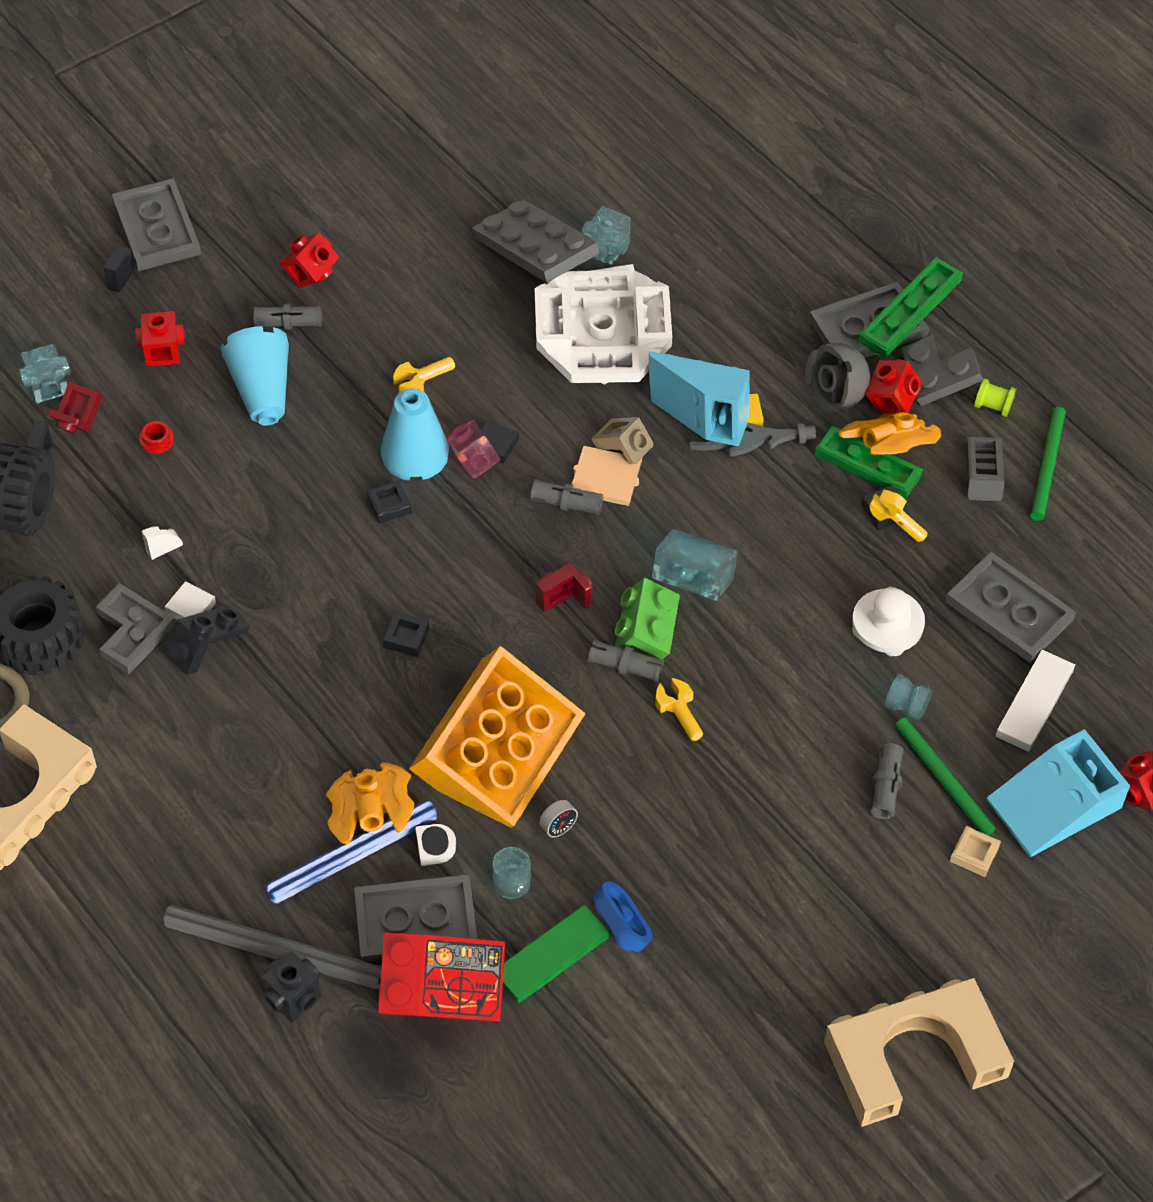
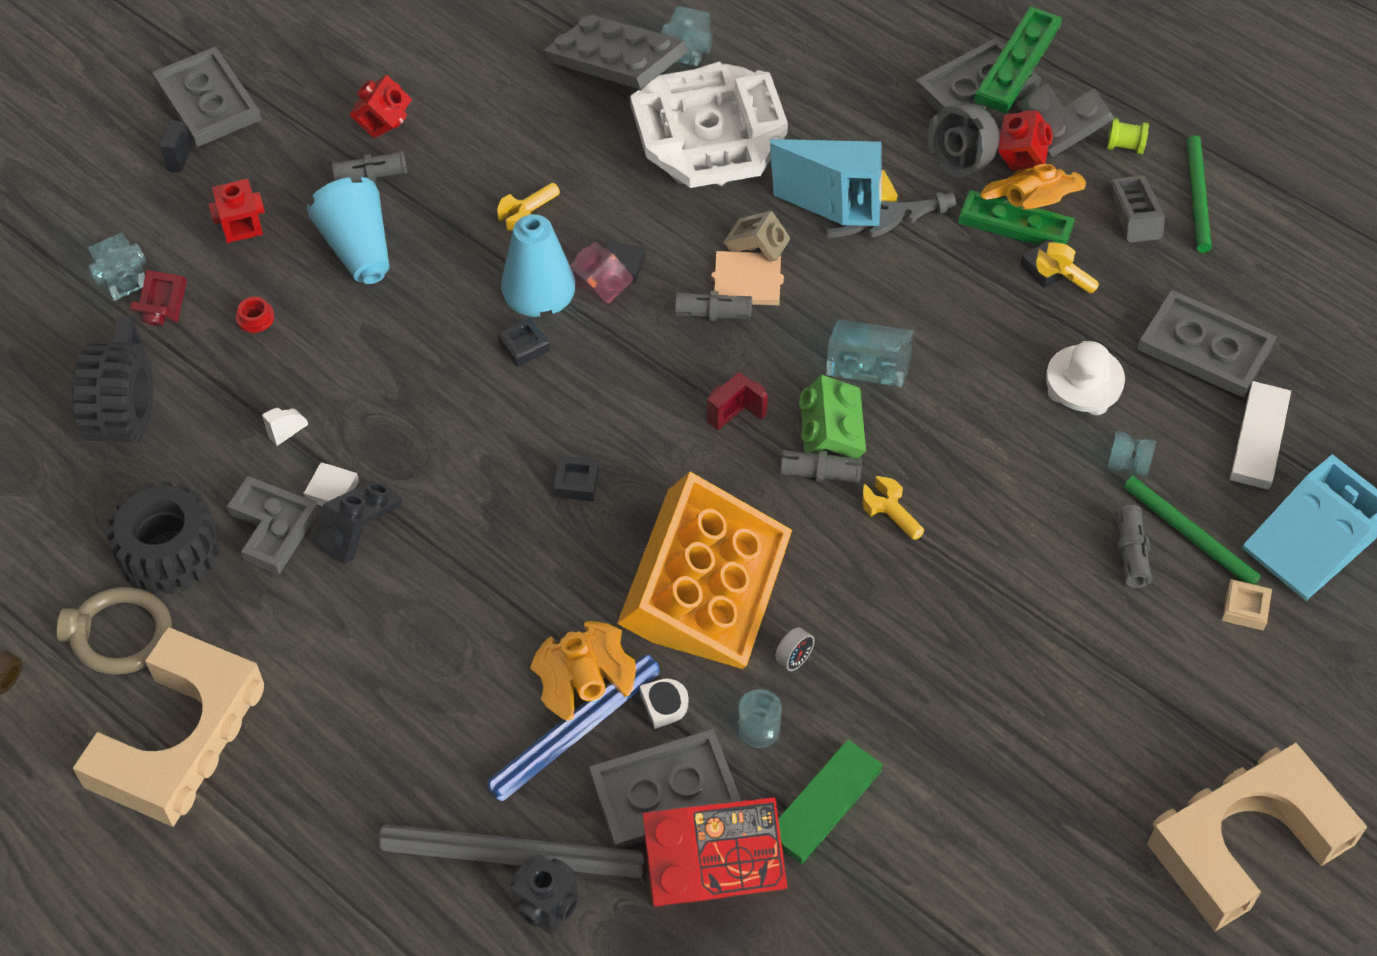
camera: 10 degrees left, 0 degrees up
blue plate [593,882,653,952] -> none

